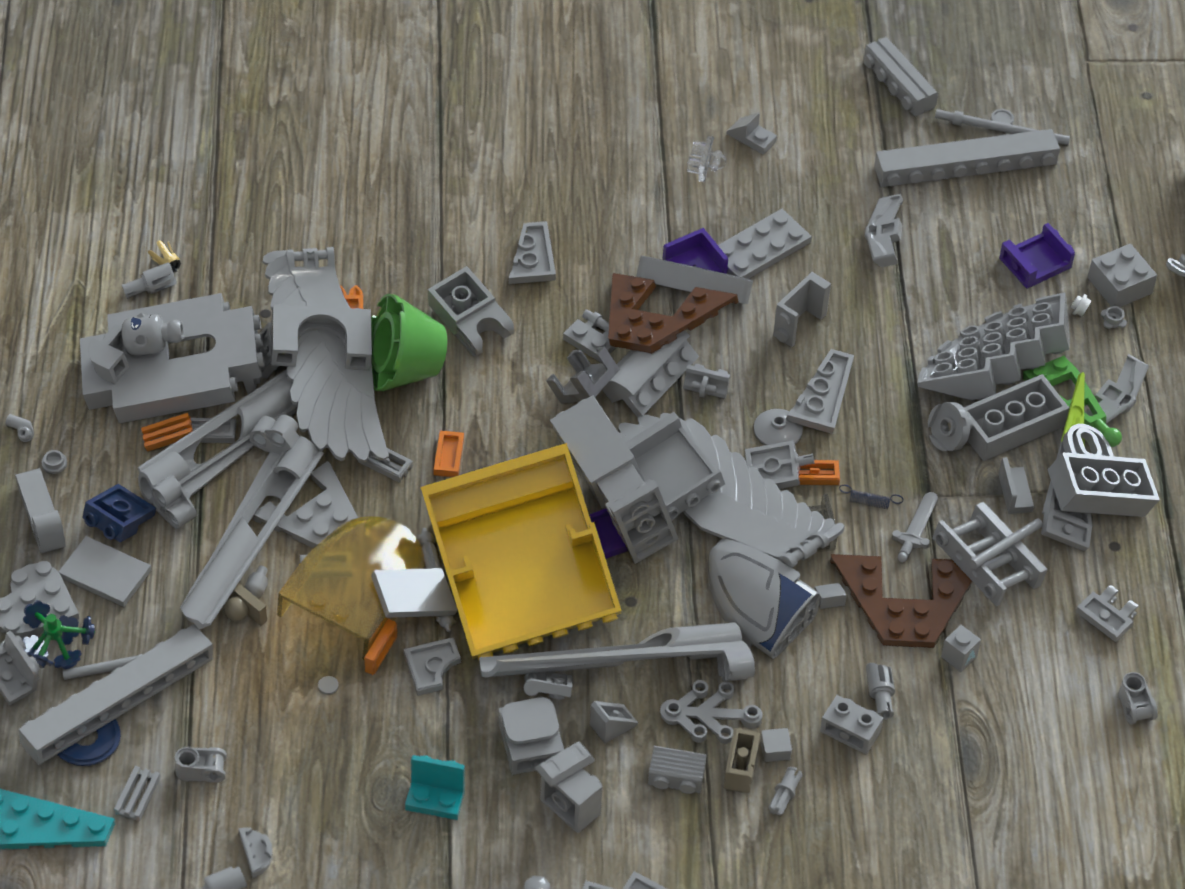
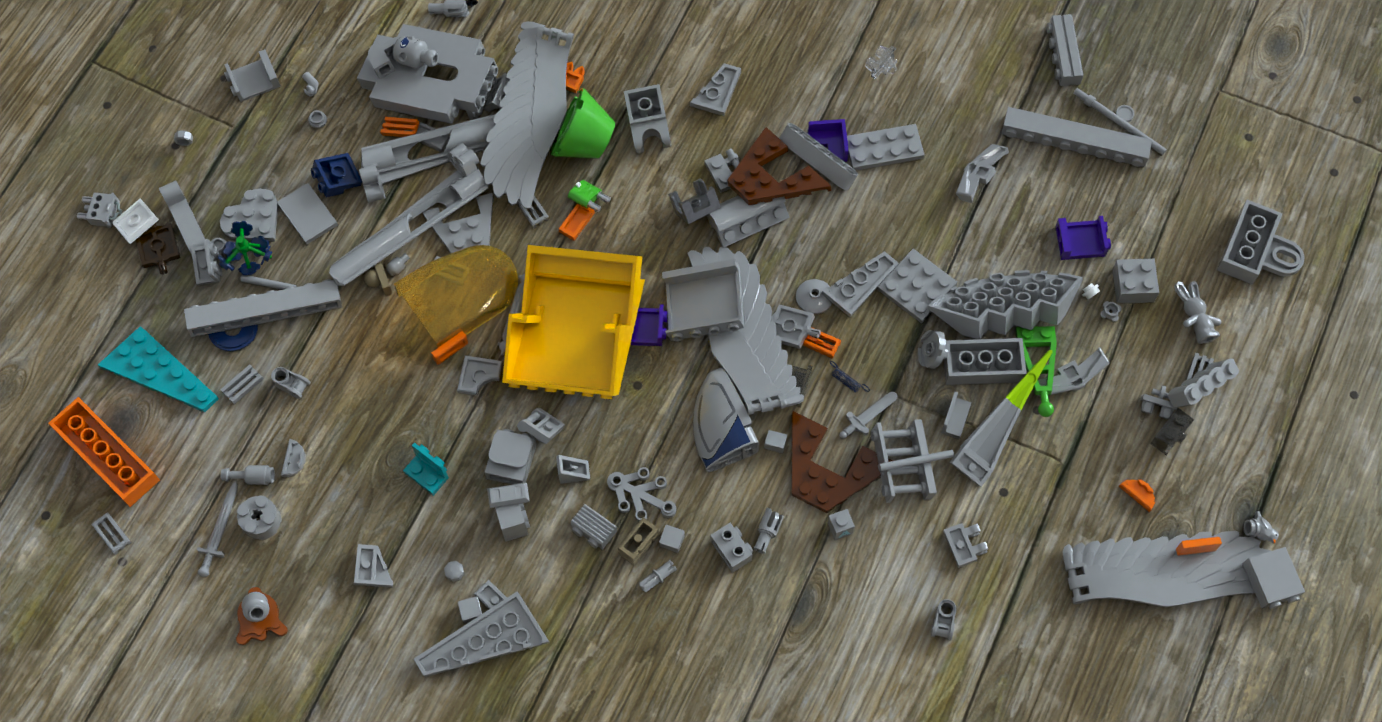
camera: 30 degrees right, 15 degrees up
light grey beam [15,468,66,554] -> none
light grey arch [271,304,372,370] -> none
light grey piece [318,676,339,695] -> none
tile [371,568,457,618] -> none
light grey panel [479,623,755,682] -> none
light grey brick [550,395,679,564] -> none
light grey hips [683,364,730,398] -> none
light grey slope [727,113,777,155] -> none
light grey panel [773,272,831,347] -> none
light grey brick [1047,424,1160,517] -> none
none -> bright green piece [568,180,611,212]
none -> light grey plate [877,249,957,324]

